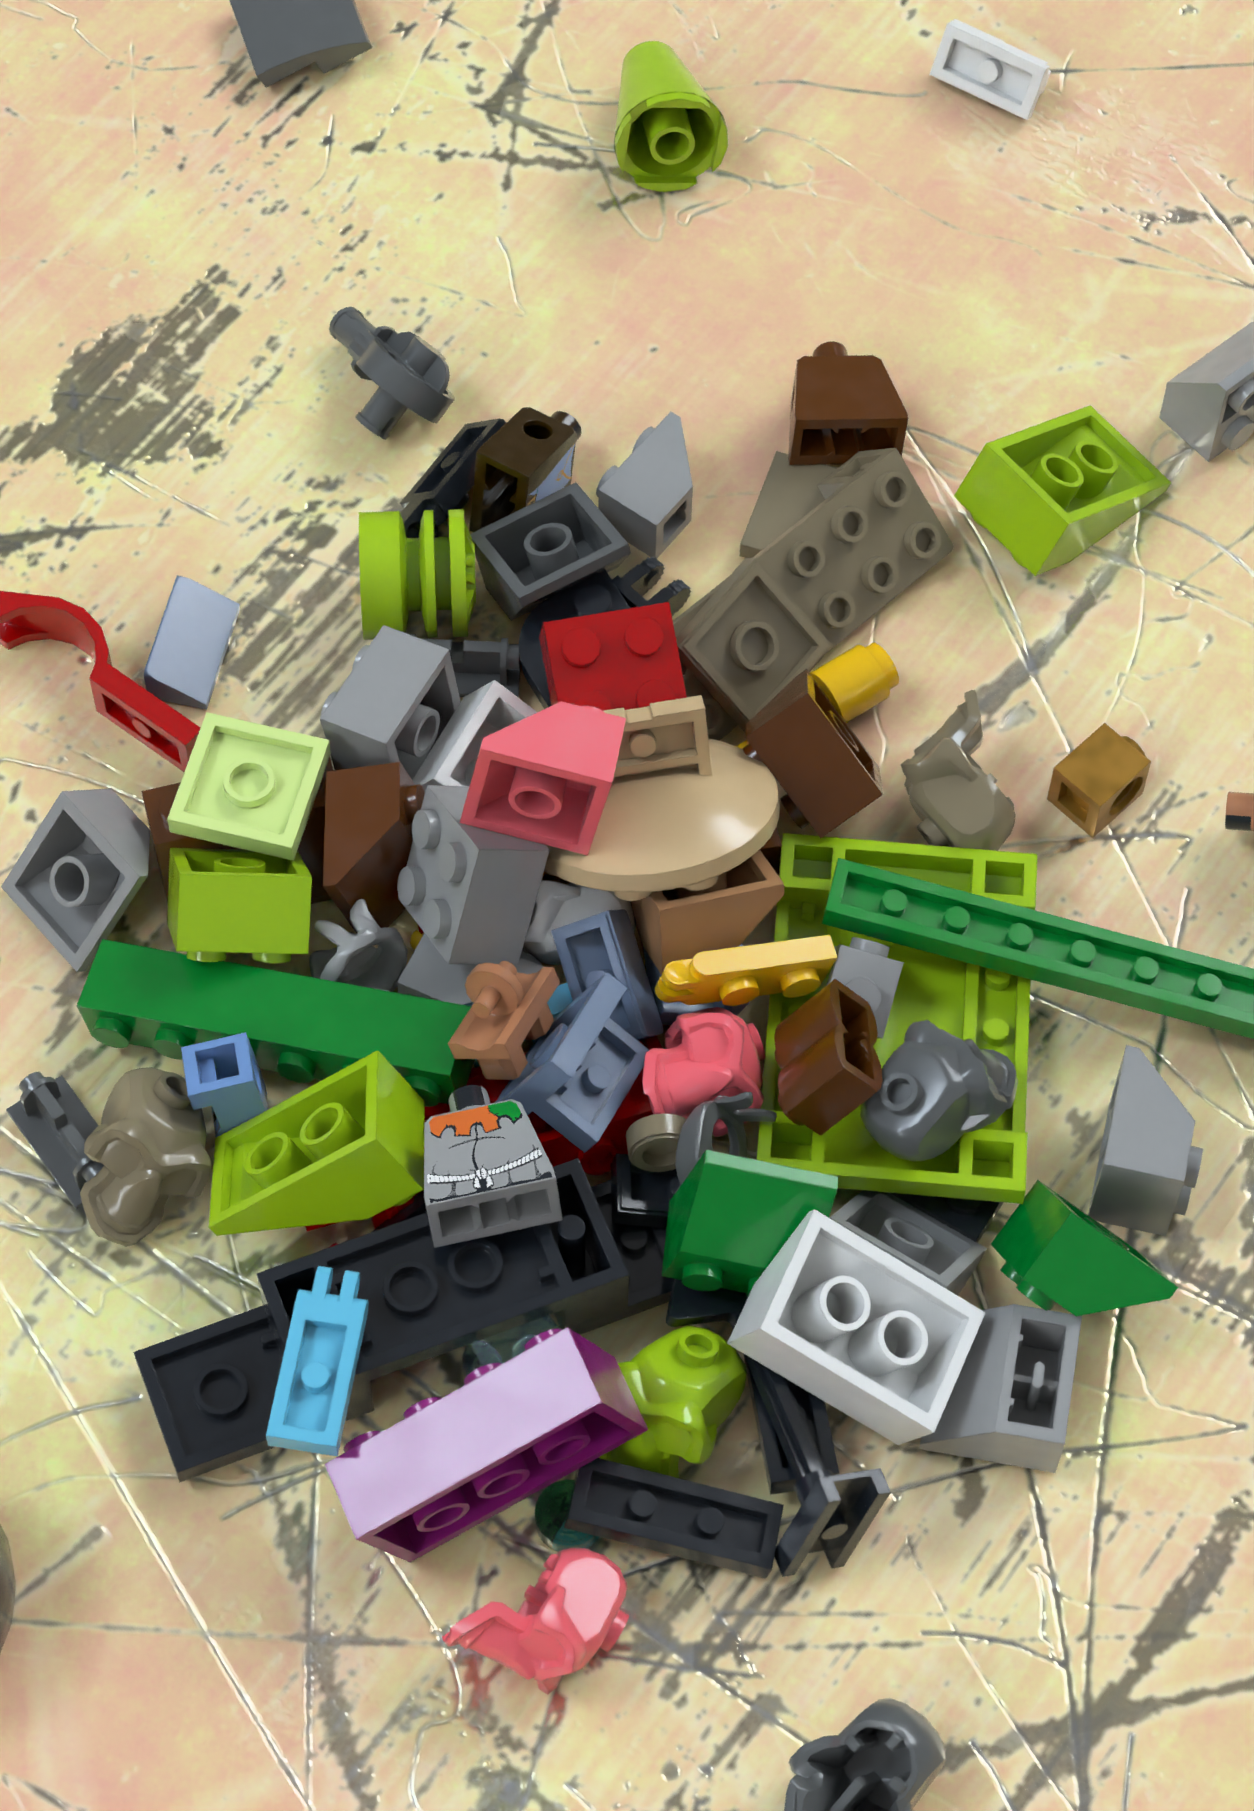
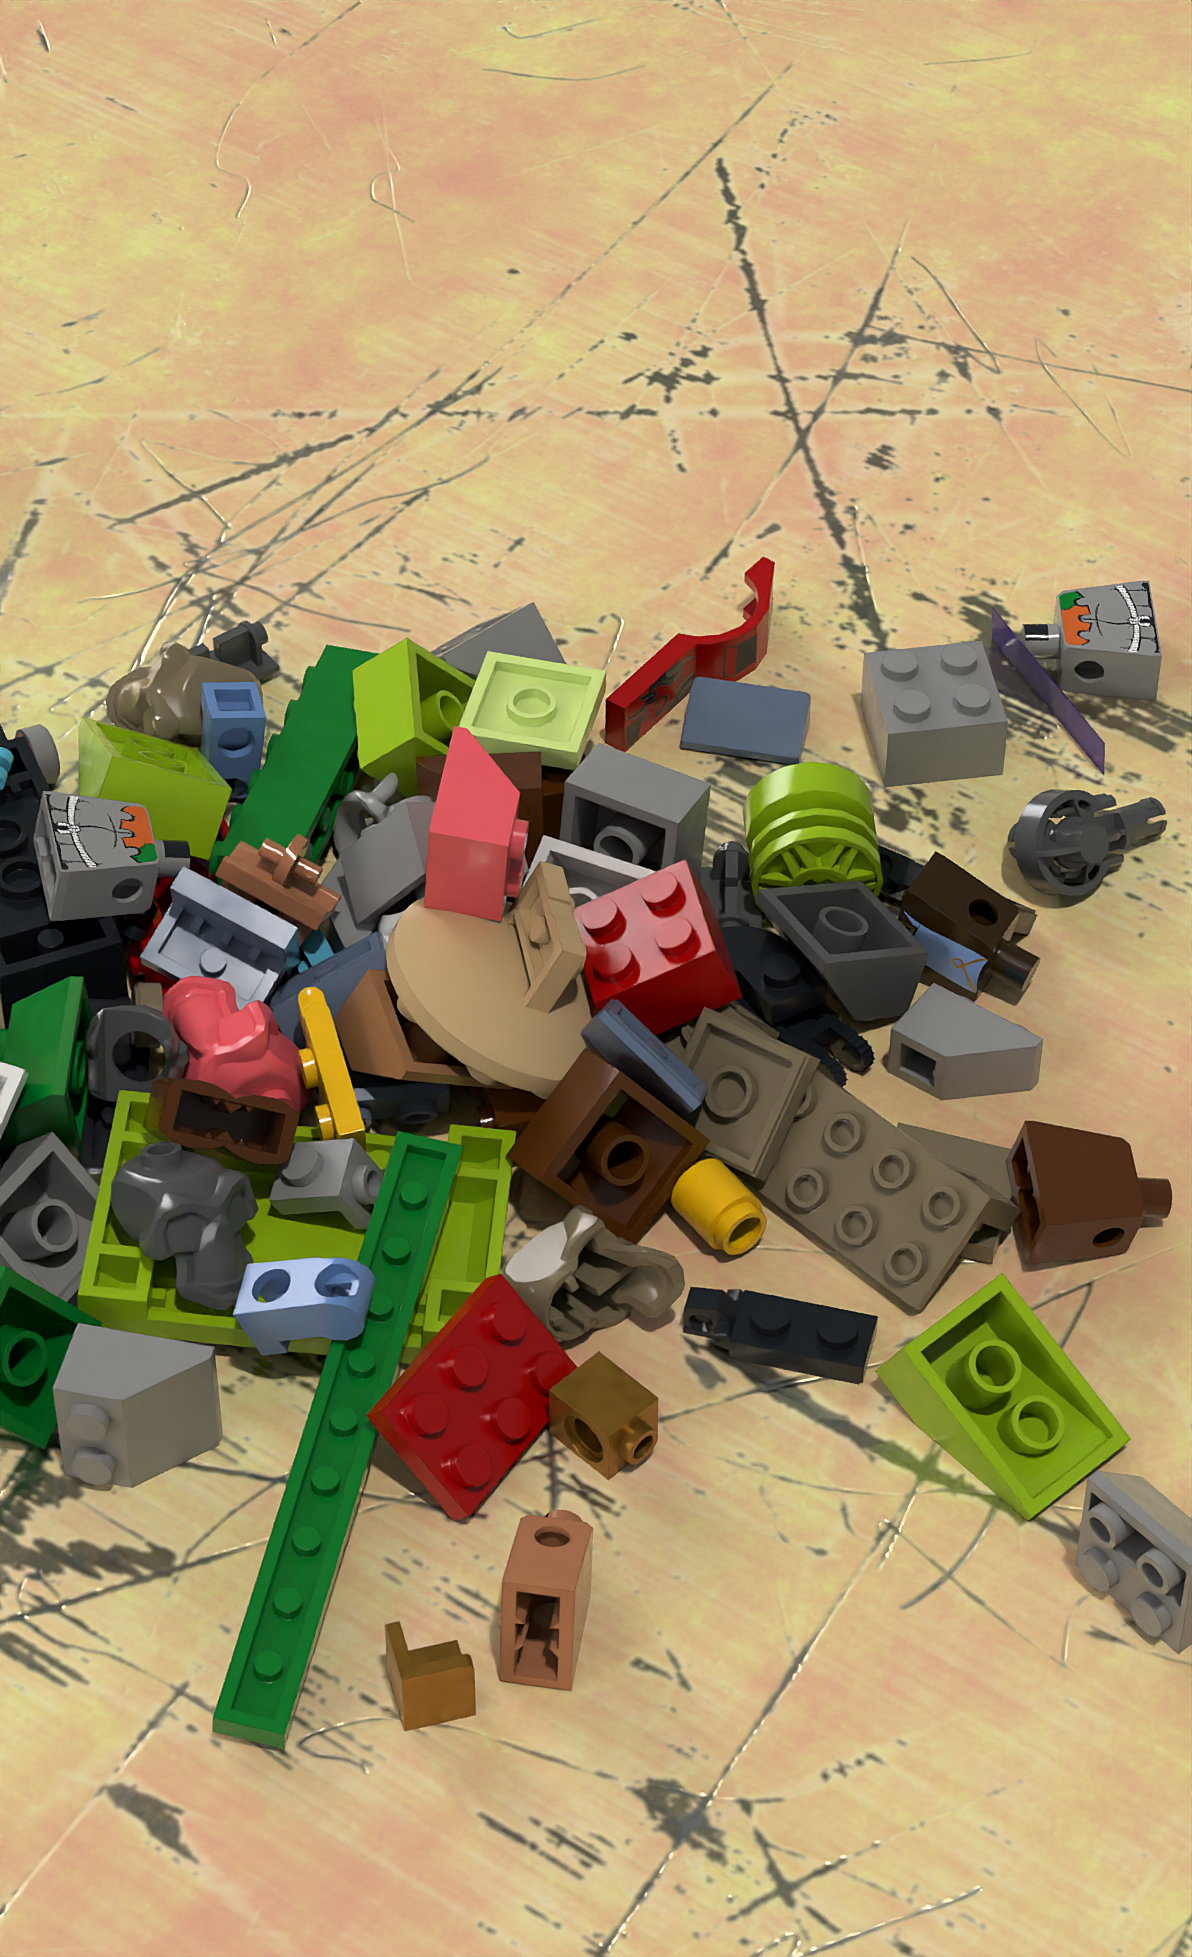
camera: 90 degrees right, 15 degrees down
none -> light grey tile [15,724,60,784]
none -> medium blue leg [233,1257,376,1356]
none -> red plate [366,1274,578,1521]
none -> sand blue slope [582,998,708,1119]
none -> black hinge [683,1287,878,1385]
none -> light grey brick [861,641,1008,787]
none -> sticker [992,607,1105,775]
none -> light grey torso [1021,581,1162,700]

